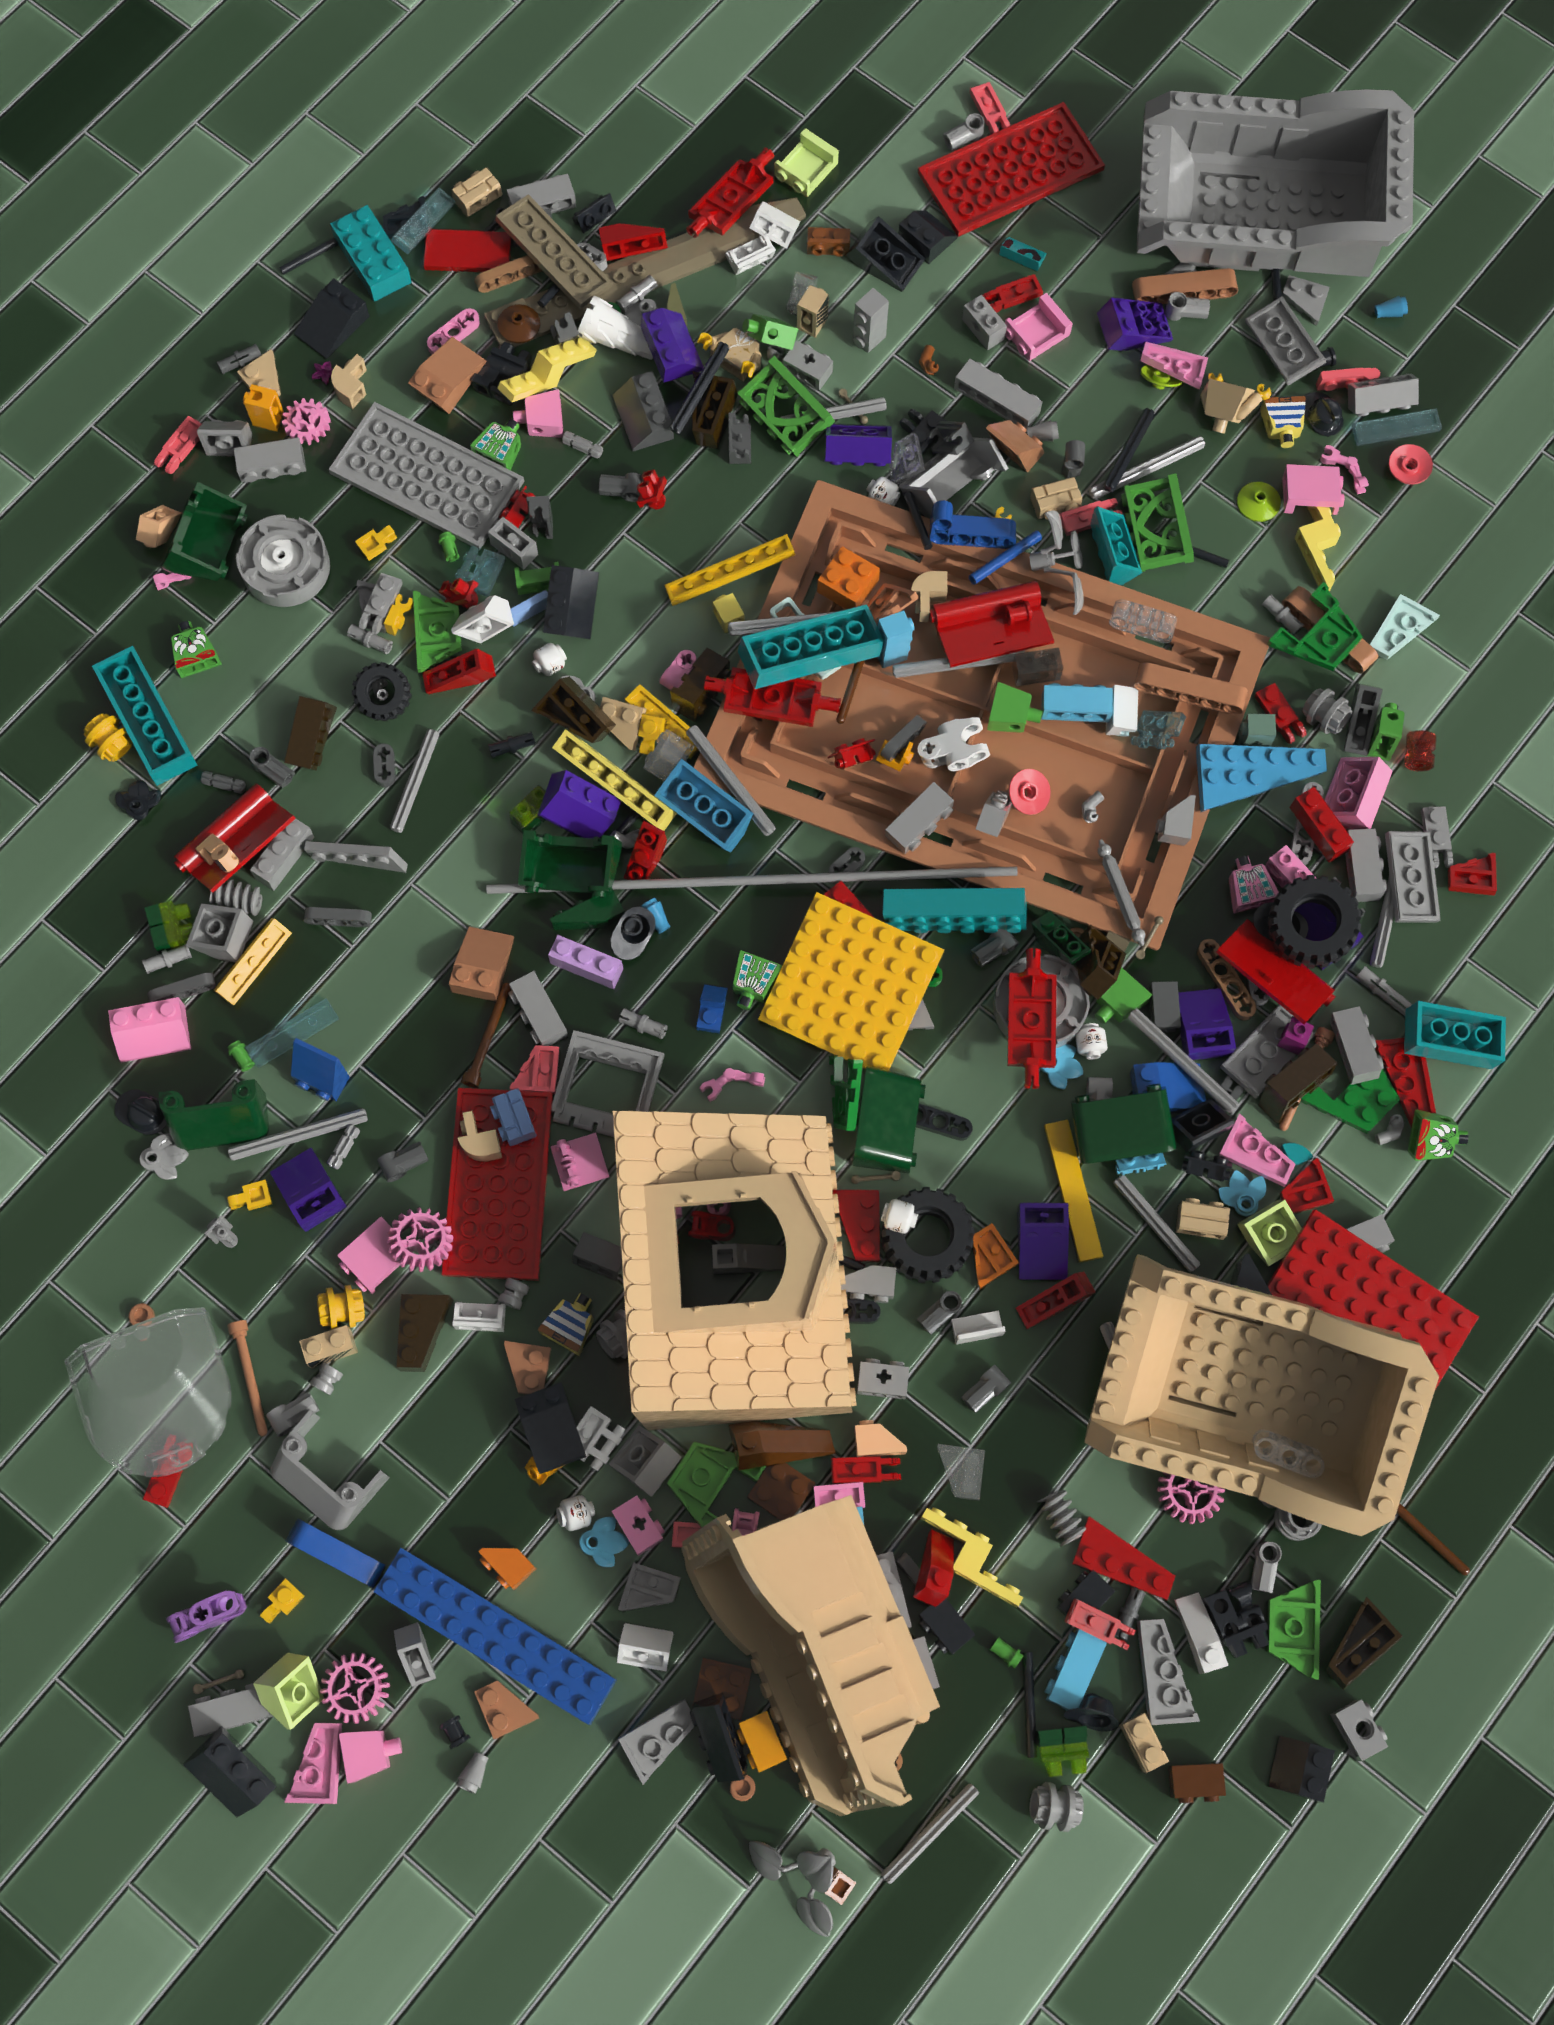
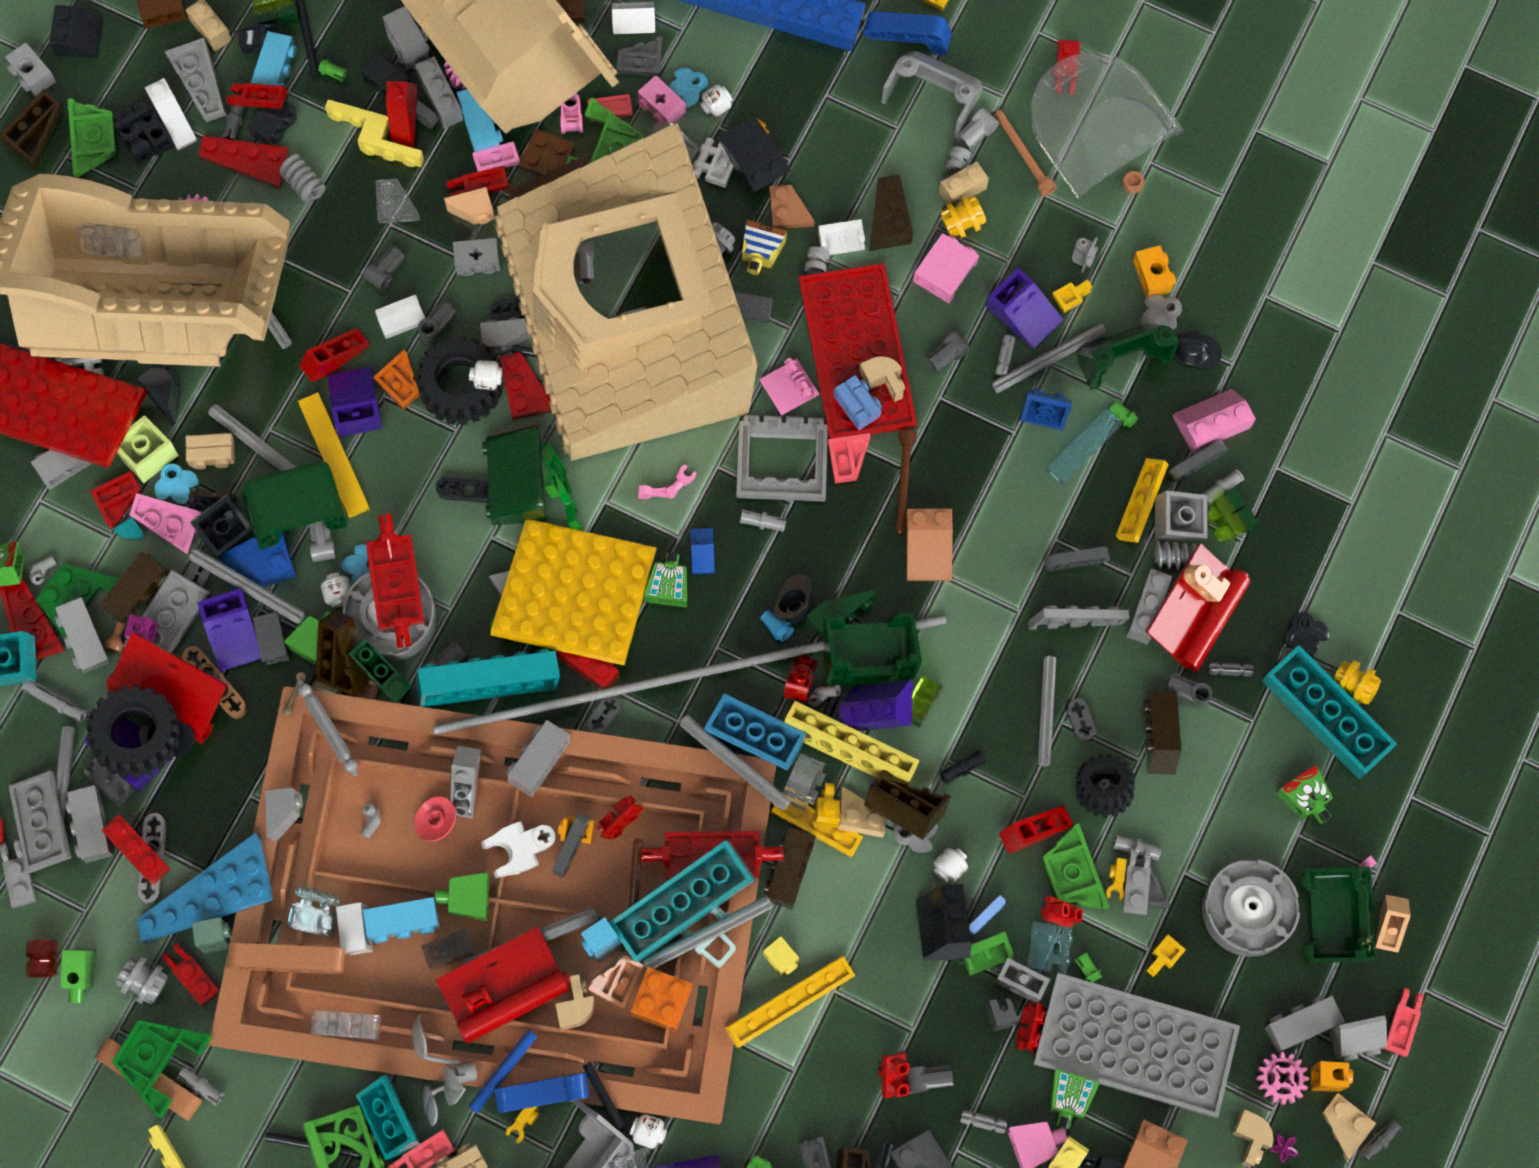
camera: 165 degrees right, 0 degrees up
bright pink gear [387,1207,453,1273] -> none
white slope [451,595,514,644] -> none
orange slope [478,1548,536,1590] -> none
light grey brick [508,971,568,1046] -> none
lavender brick [548,935,623,989] -> none
bright pink piece [659,650,697,690] -> none
torso [1229,856,1279,913] -> none
light grey piece [1251,1542,1282,1593] -> none
bright pink brick [1265,845,1316,888] -> none
bright pink slope [1324,757,1392,830] -> none
dark grey slope [1344,683,1383,756] -> none
light aqua wing [1370,594,1440,660] -> none
none -> light orange brick [1133,245,1176,298]

